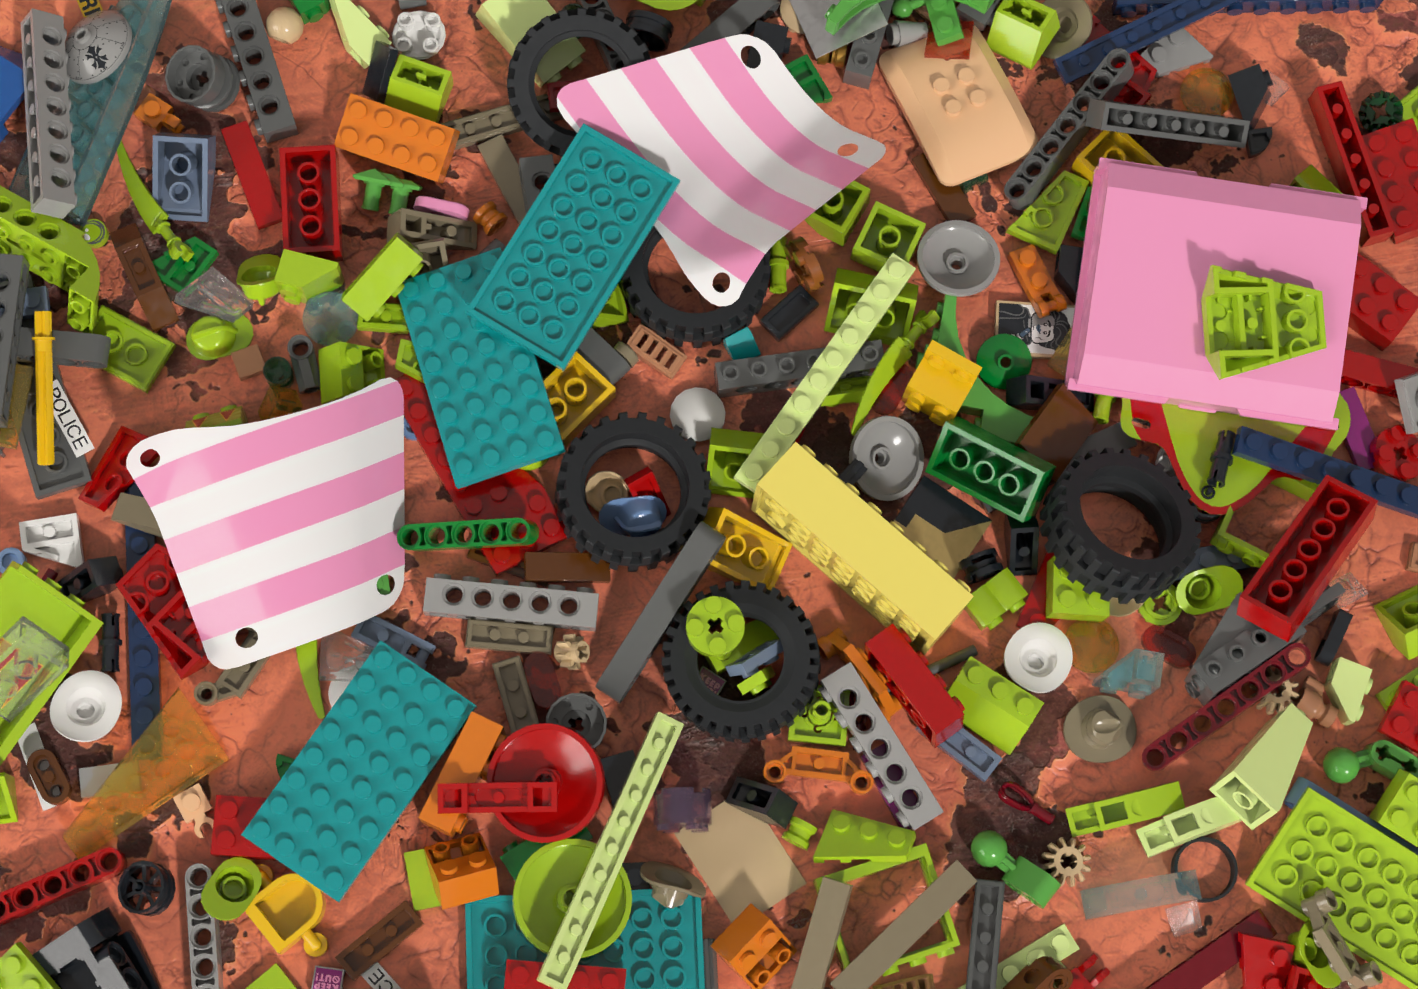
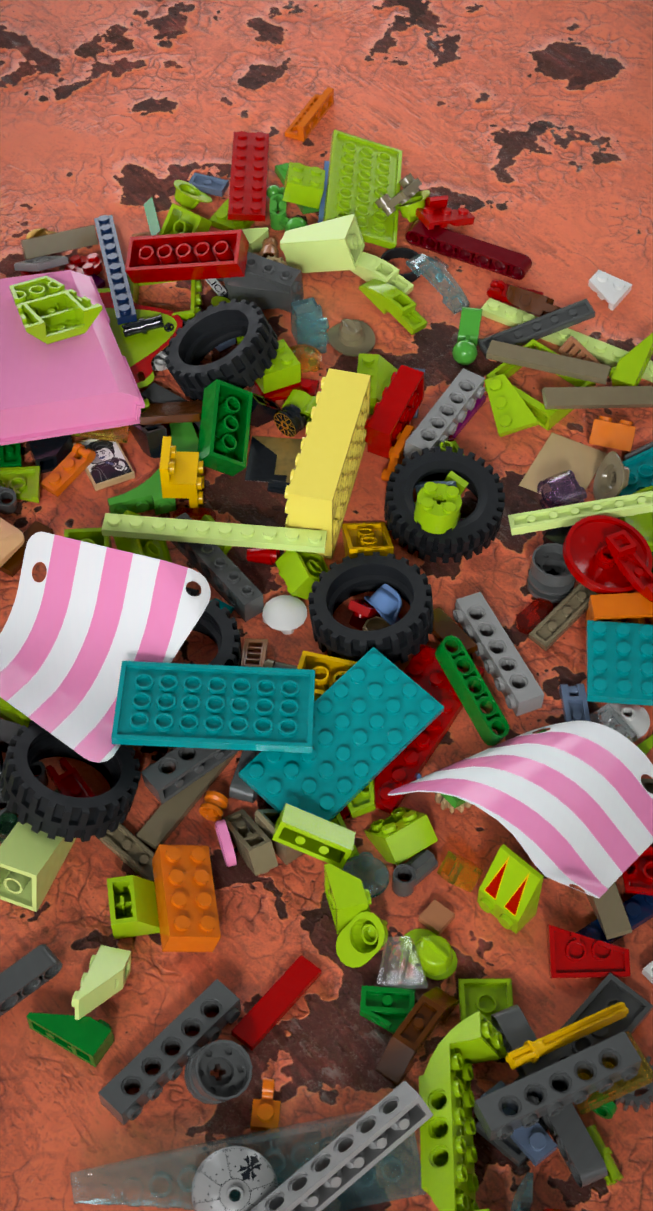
camera: 110 degrees left, 25 degrees down
white sticker [53,379,95,458] -> none
lime sword [116,139,194,262] -> none
sand blue slope [152,132,216,222] -> none
clear green wheel [263,356,295,391] -> none
tan piece [266,6,304,45] -> none
red brick [279,145,343,262] -> none
bright green connector [353,168,423,214] -> none
black tile [362,41,399,103] -> none
white dish [392,10,446,60] -> none
dark tan tile [465,618,554,656] -> none
tan gear [554,634,590,670] -> none
dark grey beam [595,521,726,704] -> none
black slope [725,776,798,829] -> none
orange plate [763,746,874,795] -> none
lime wheel [781,816,818,850] -> none
light grey dish [849,416,924,501] -> none
lime sword [851,310,940,436] -> none
light grey dish [917,220,1000,297] -> none
green dish [976,334,1032,389] -> none
dark red piece [998,781,1055,825] -> none
white hat [1004,622,1073,693] -> none
tan gear [1041,837,1091,887] -> none
clear red tile [1141,625,1196,669] -> none
dark red beam [1142,643,1311,772] -> none

